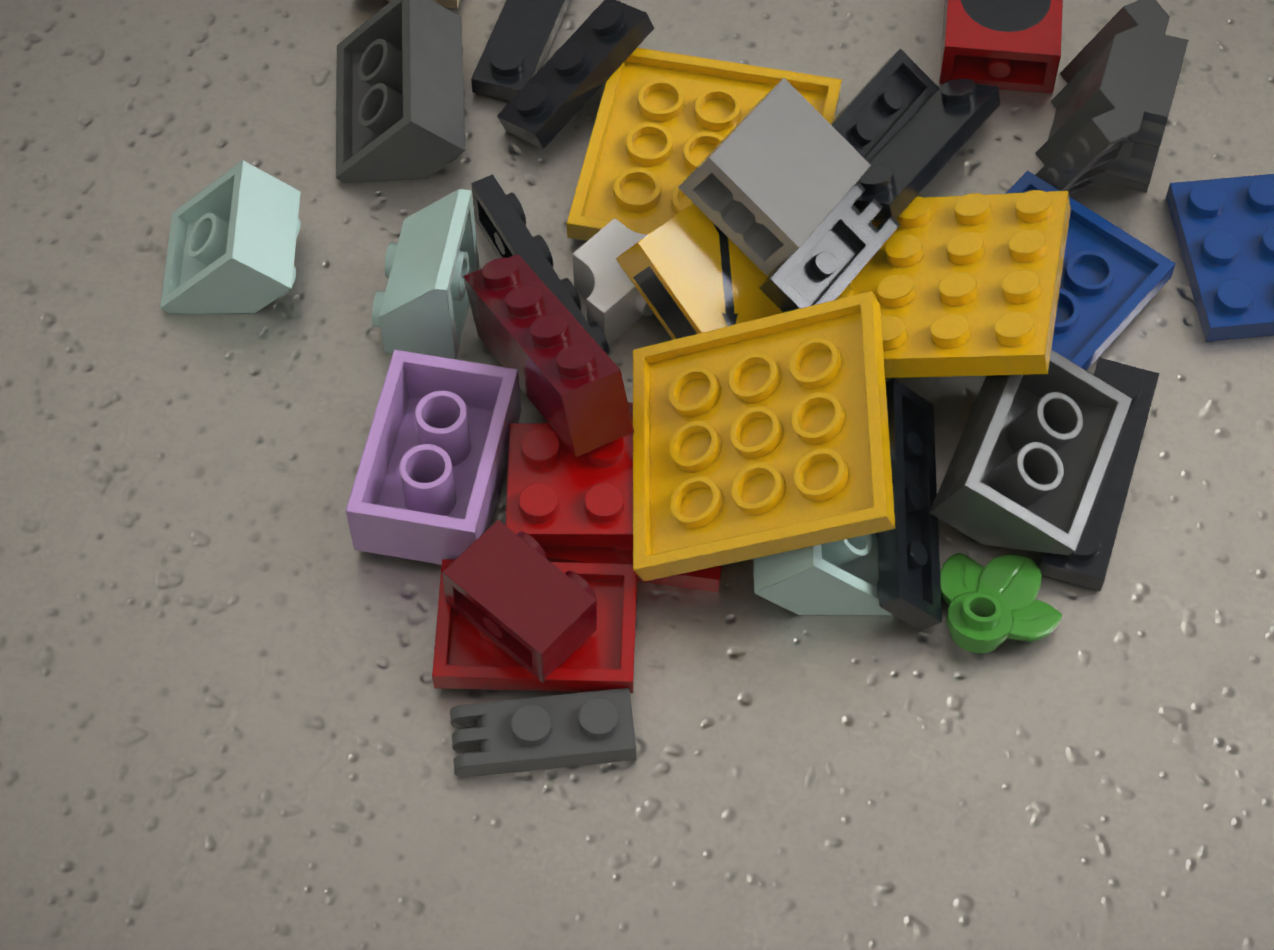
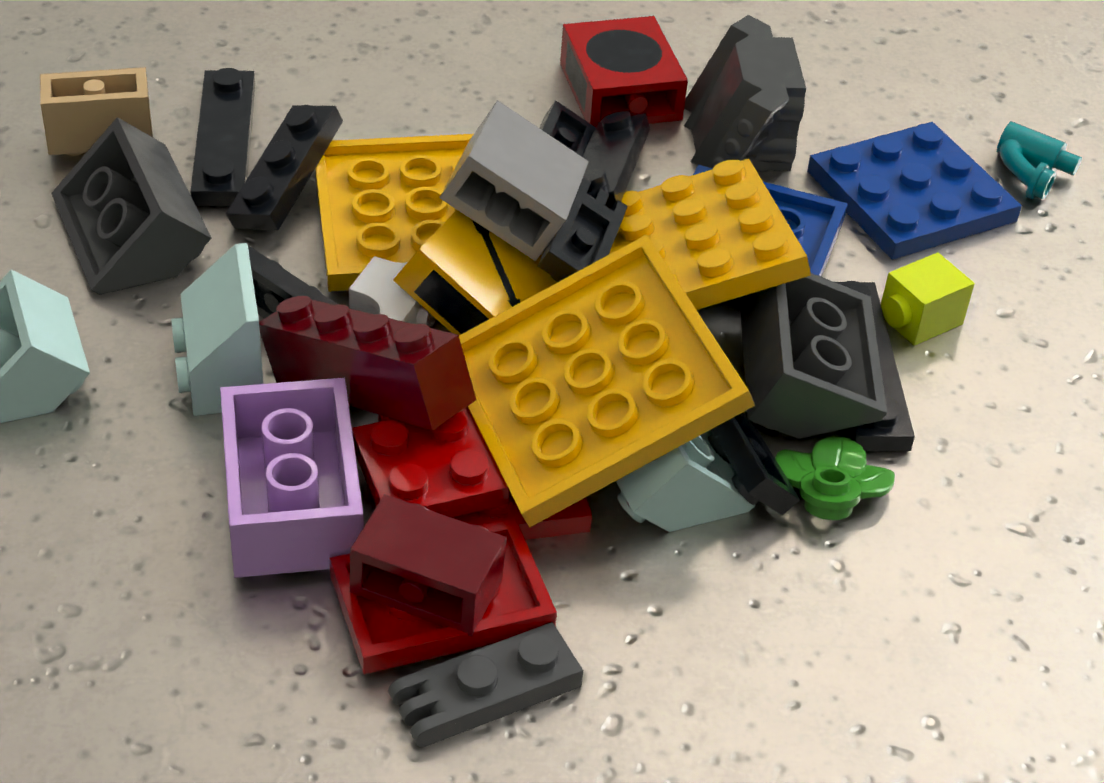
camera: 25 degrees left, 15 degrees down
none -> neon yellow brick [881,252,975,346]

